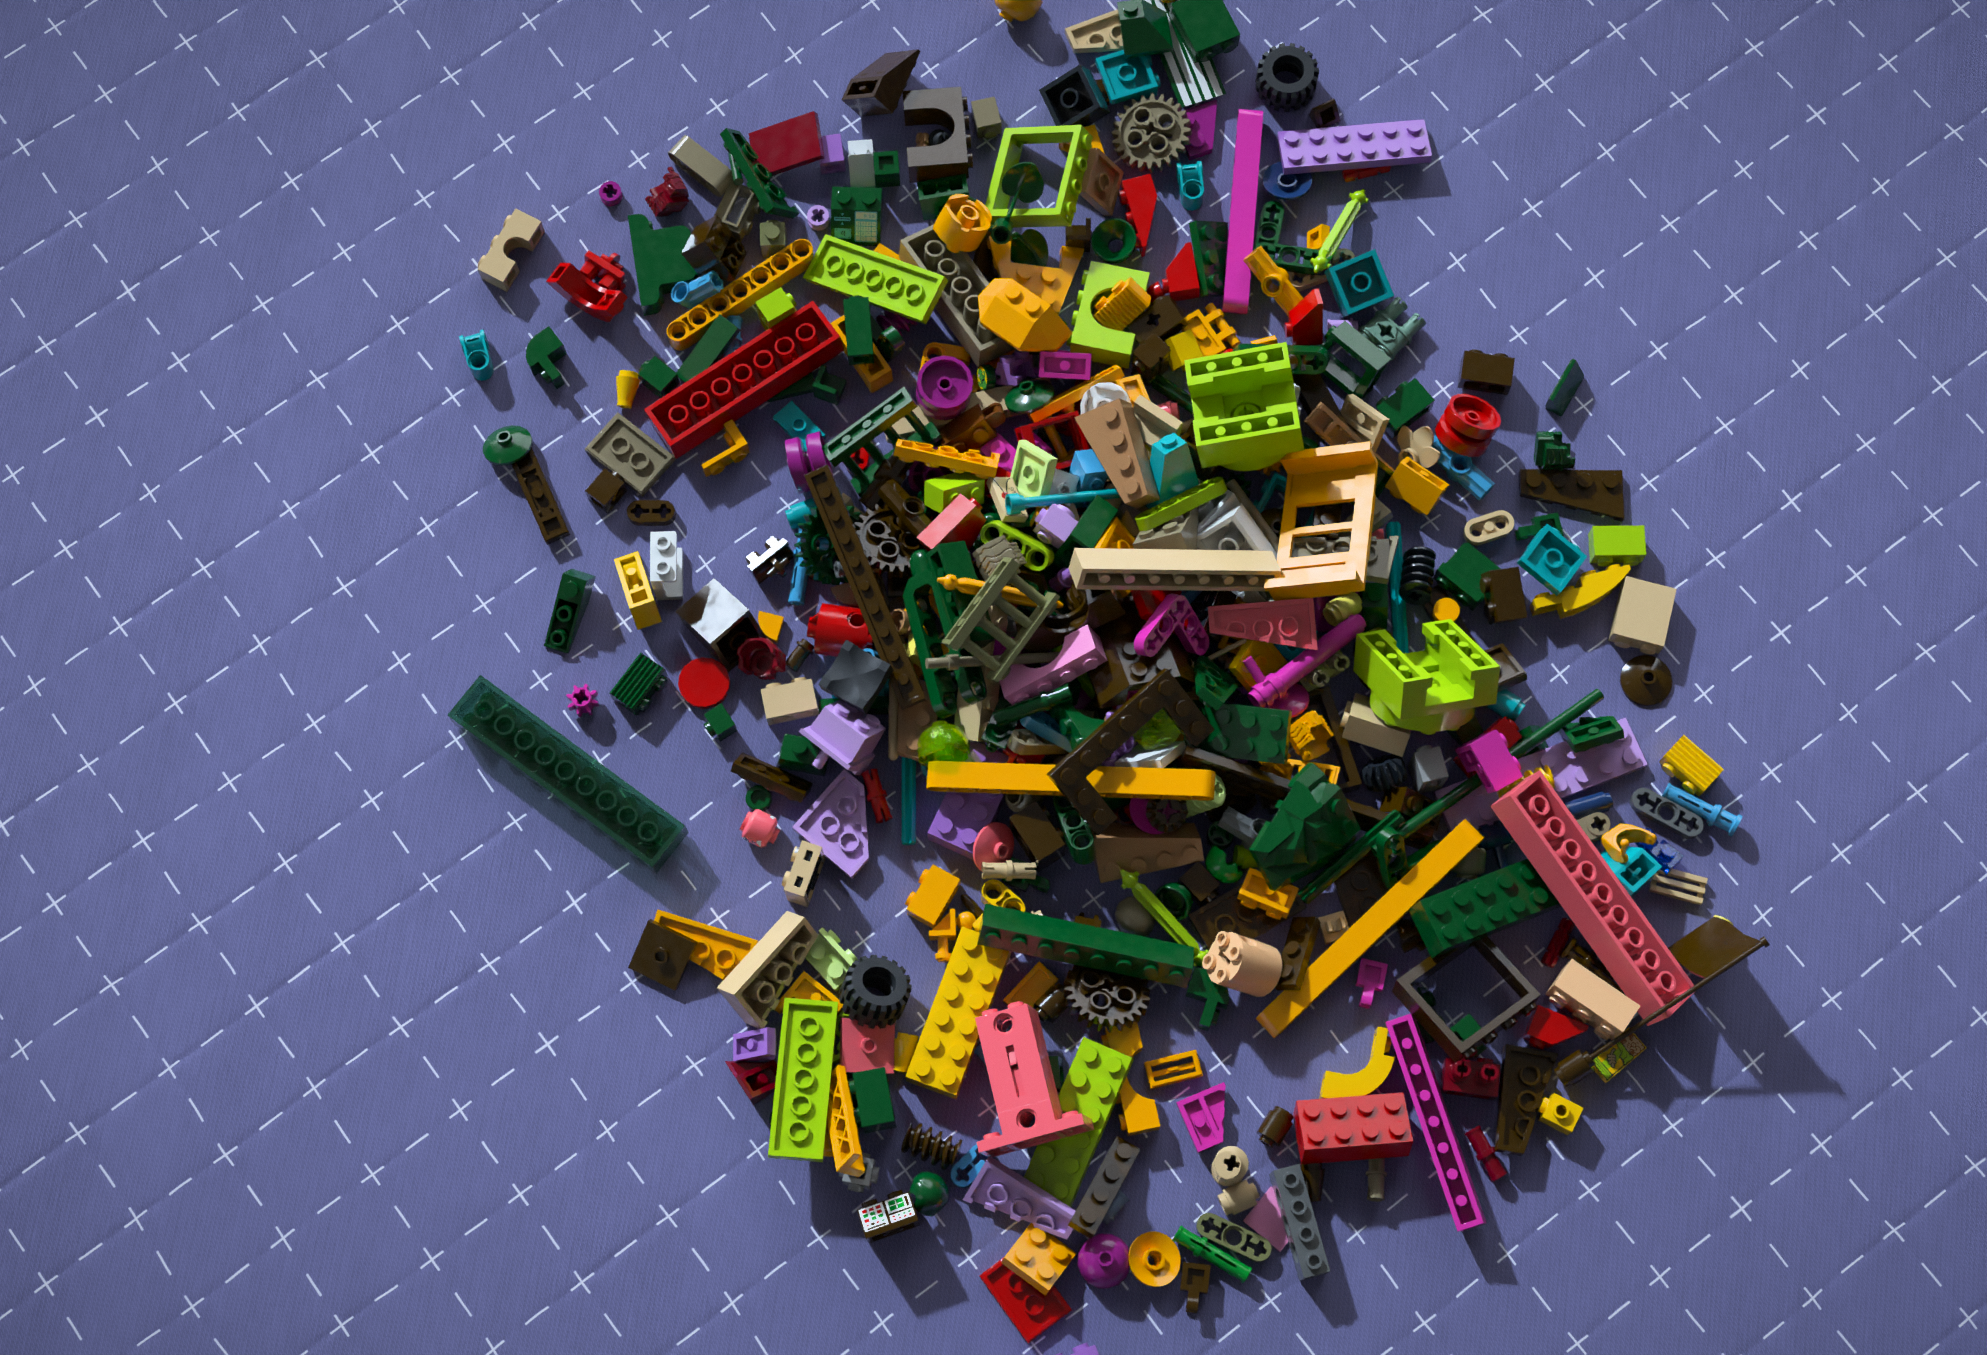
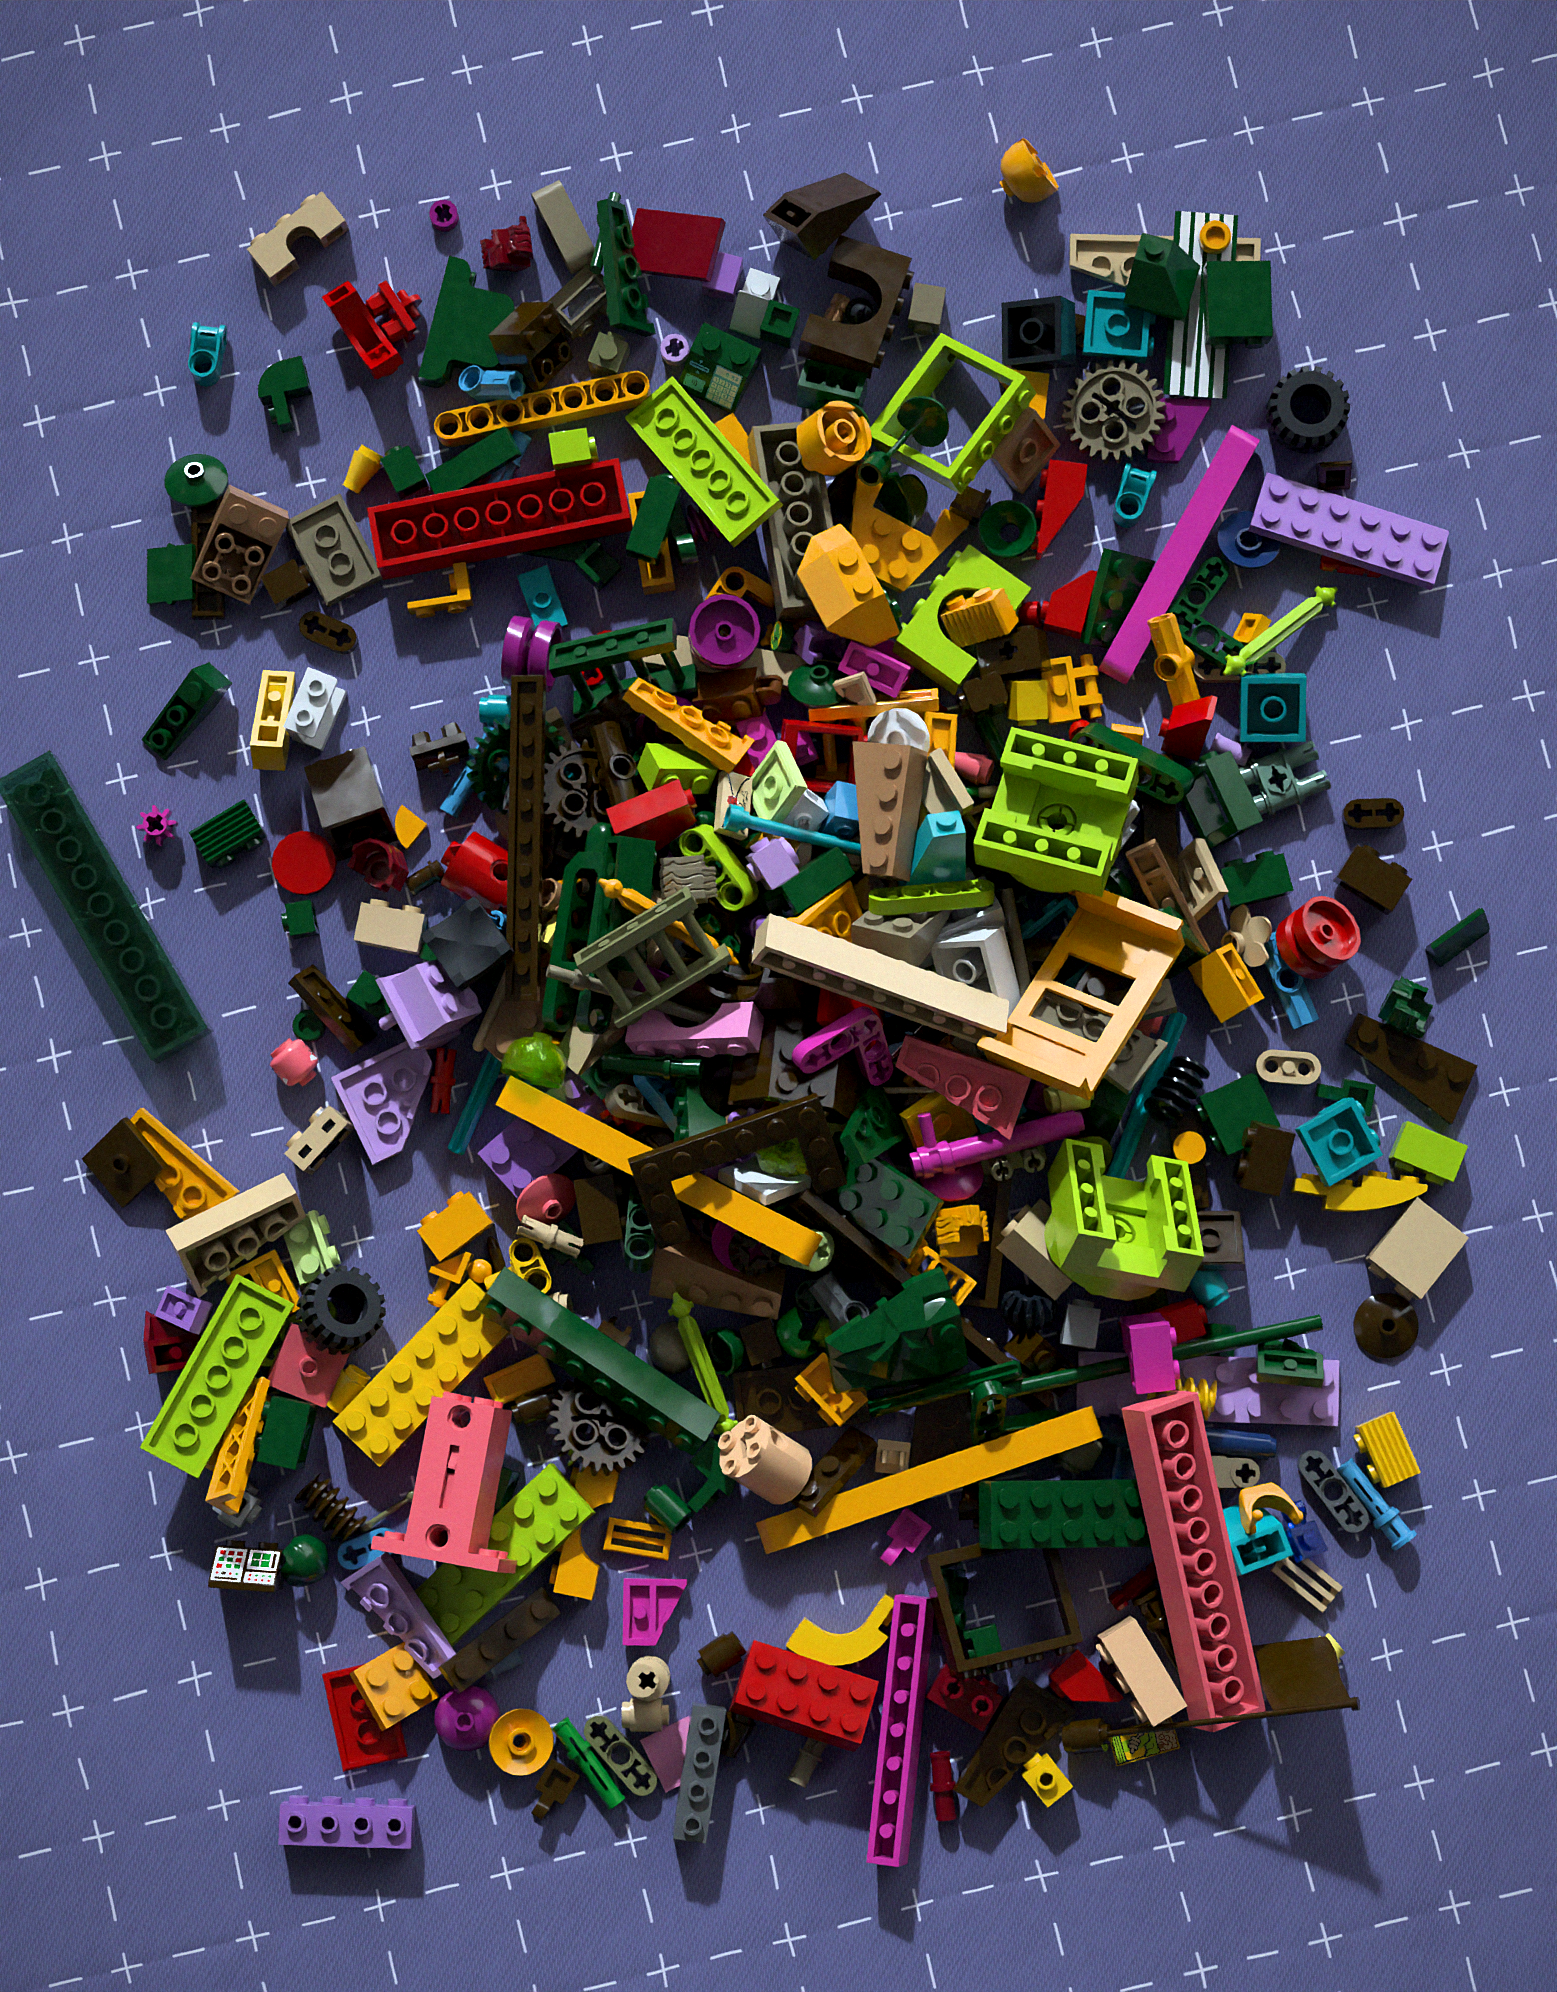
camera: 25 degrees right, 10 degrees up
none -> dark green piece [147,543,196,605]
none -> medium nougat slope [190,485,289,605]
none -> olive hinge [359,1490,414,1533]
none -> dark green brick [643,1485,694,1536]
none -> tan tile [833,671,877,706]
none -> dark brown beam [1341,798,1404,830]

